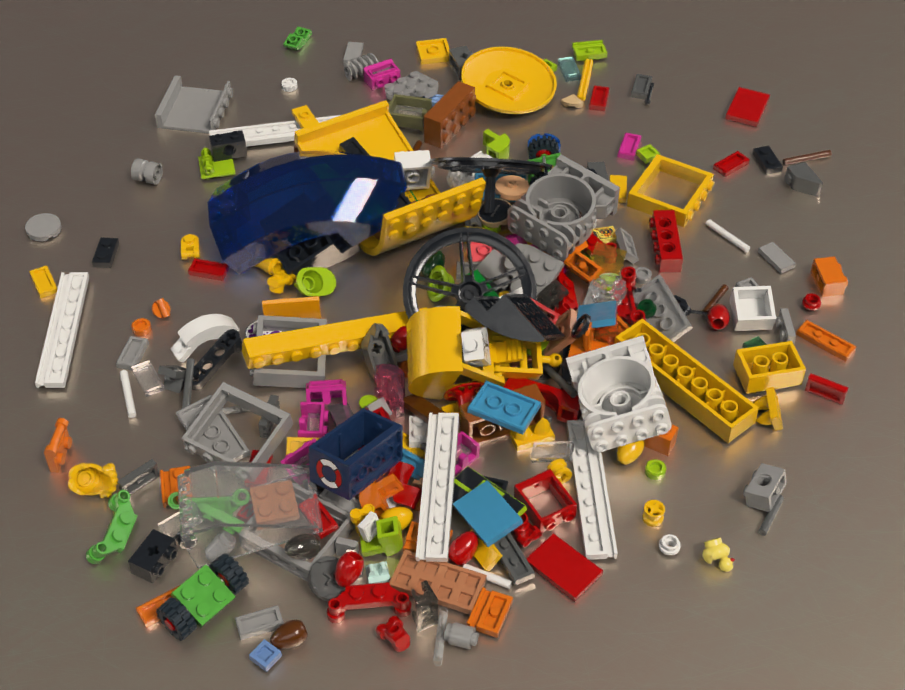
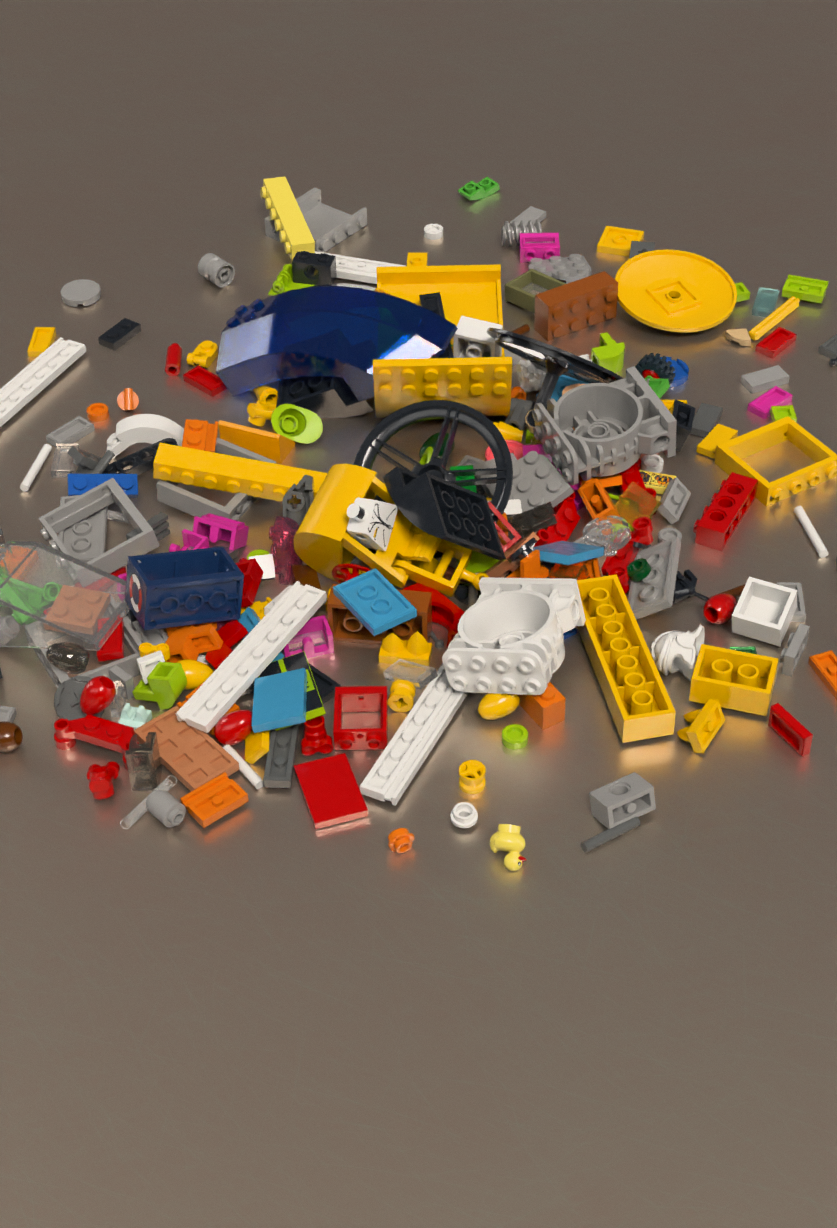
camera: 30 degrees right, 5 degrees down
none -> blue plate [67,474,138,498]
none -> red cylinder [165,343,182,376]
none -> orange plate [182,419,218,453]
none -> light yellow brick [260,176,315,261]
none -> orange plate [388,828,415,853]
none -> white helmet [651,624,705,683]
none -> light grey tile [741,365,790,394]

